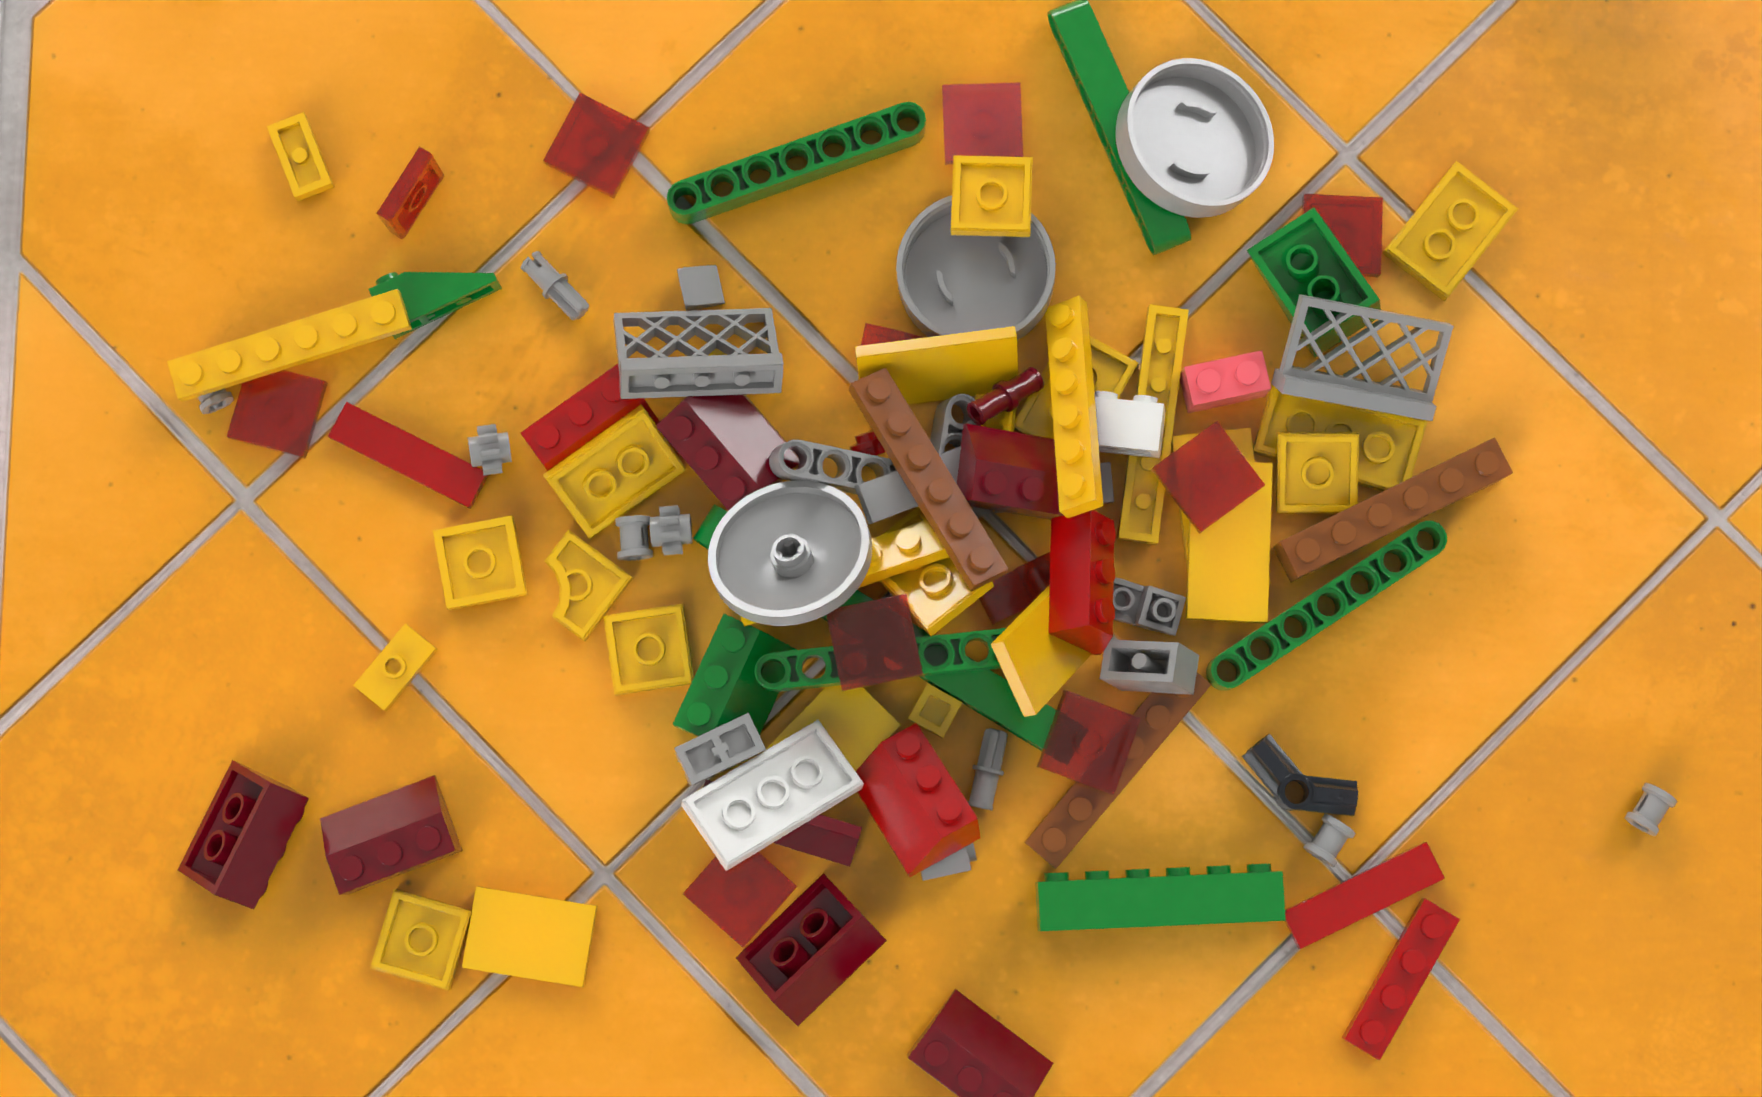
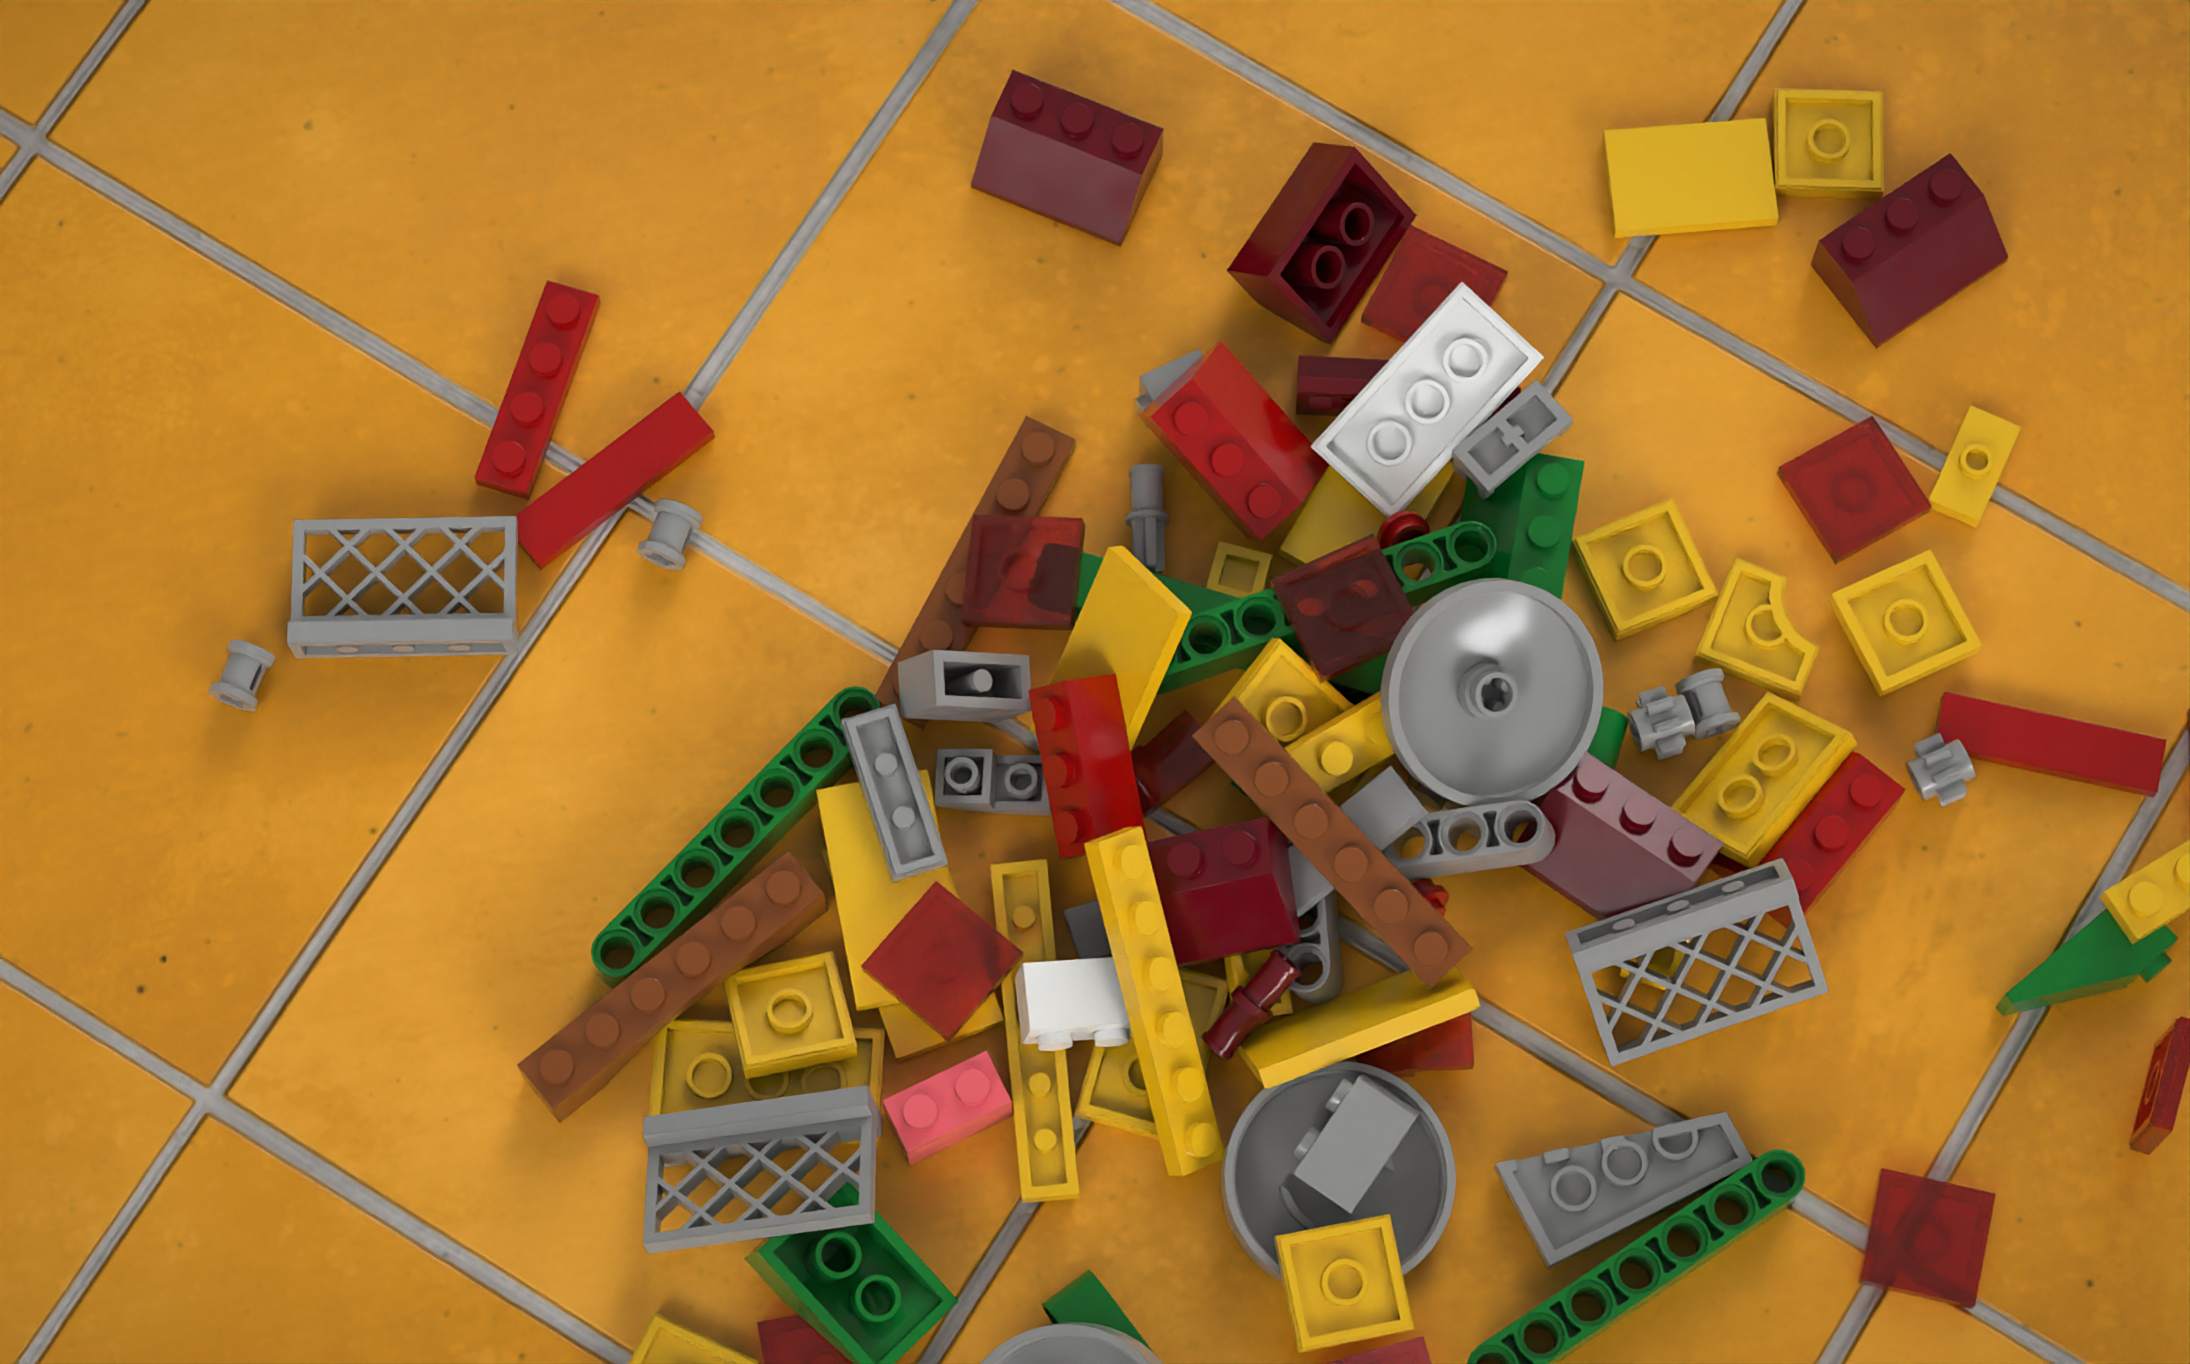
camera: 170 degrees right, 10 degrees down
dark red slope [178,760,309,910] -> none
light grey axle [521,251,589,320] -> none
light grey slope [677,265,725,311] -> none
green brick [1035,864,1286,931] -> none
black piece [1242,734,1358,816] -> none
none -> light grey fence [287,516,519,658]
none -> light grey tile [840,704,948,883]
none -> light grey brick [1293,1074,1420,1213]
none -> red plate [1376,511,1430,566]
none -> light grey wing [1494,1112,1753,1270]
none -> clear red tile [1776,415,1932,564]

